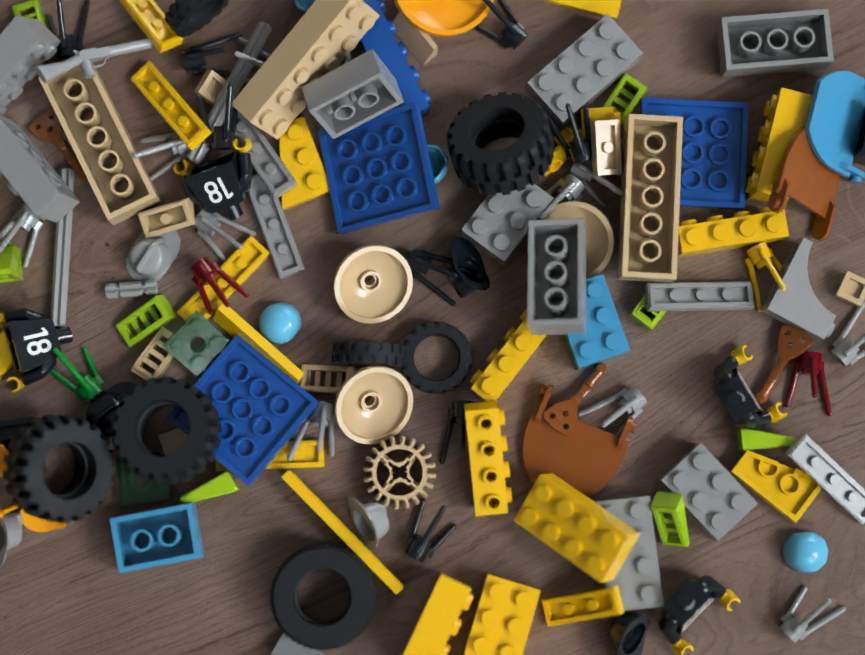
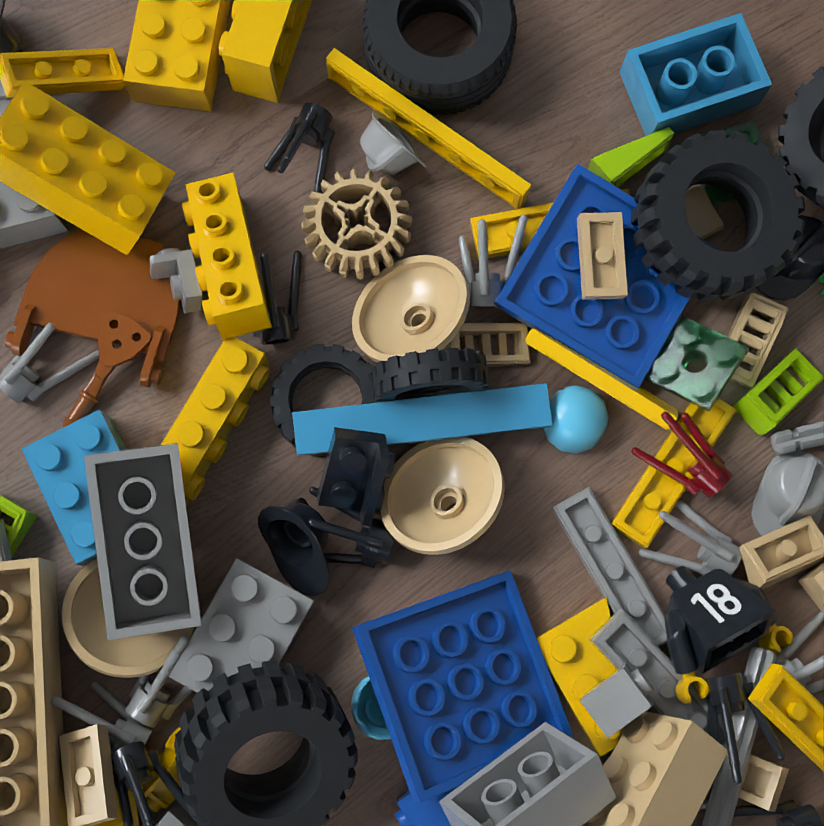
camera: 170 degrees right, 5 degrees down
none -> light grey bracket [150,248,202,313]
none -> dark azure tile [292,383,552,456]
none -> black bracket [317,427,394,526]
none -> tan plate [577,212,628,300]
none -> light grey brick [580,663,654,738]

